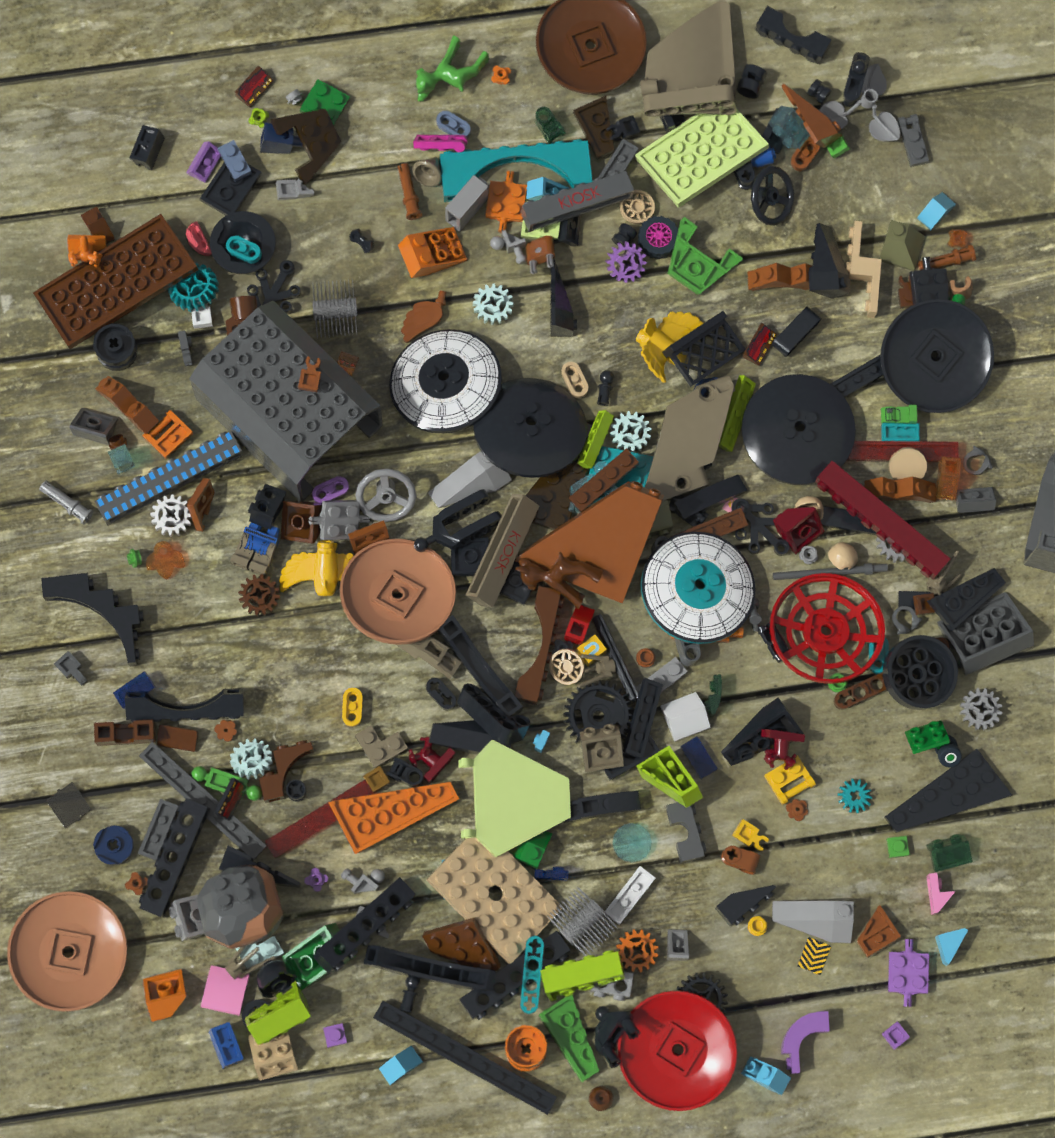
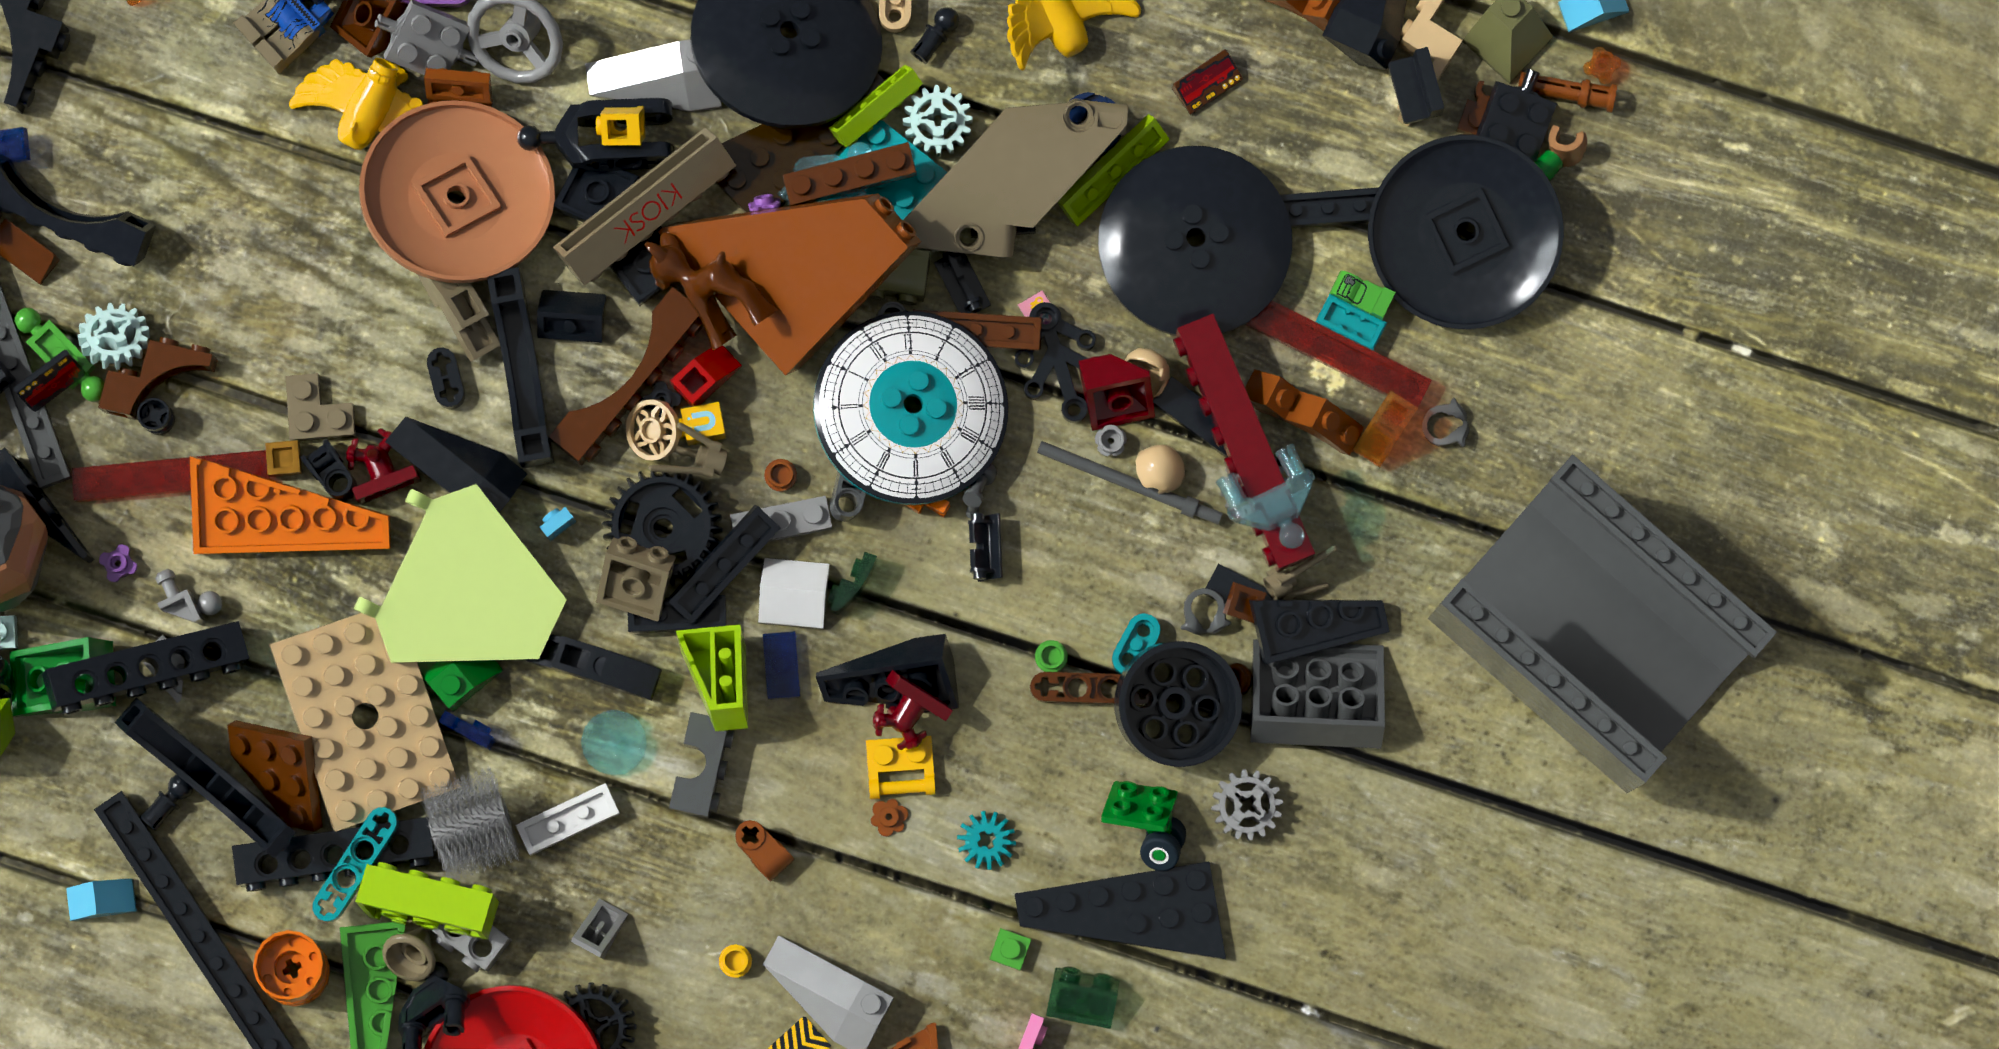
camera: 30 degrees right, 5 degrees up
dark orange plant [214,720,237,742] -> none
reddish brown gear [238,574,281,617] -> none
medium lavender plate [323,1023,347,1048] -> none
yellow plate [342,688,363,727] -> none
black beam [457,683,531,745] -> none
black axle [593,614,639,702] -> none
orange gear [616,929,659,973] -> none
black fence [662,311,746,387] -> none
black slope [674,475,748,521] -> none
black slope [715,885,776,926] -> none
yellow plate [732,819,769,851] -> none
red dish [769,573,885,684] -> none
black beam [772,306,822,357] -> none
tan tile [889,447,927,480] -> none
dark grey slope [955,487,996,513] -> none
none -> dark tan hat [382,928,435,981]
none -> black panel [537,290,606,343]
none -> yellow brick [596,106,646,145]
none -> medium lavender plate [748,194,781,211]
none -> clear light blue connector [1216,444,1315,549]
none -> black panel [1388,47,1444,124]

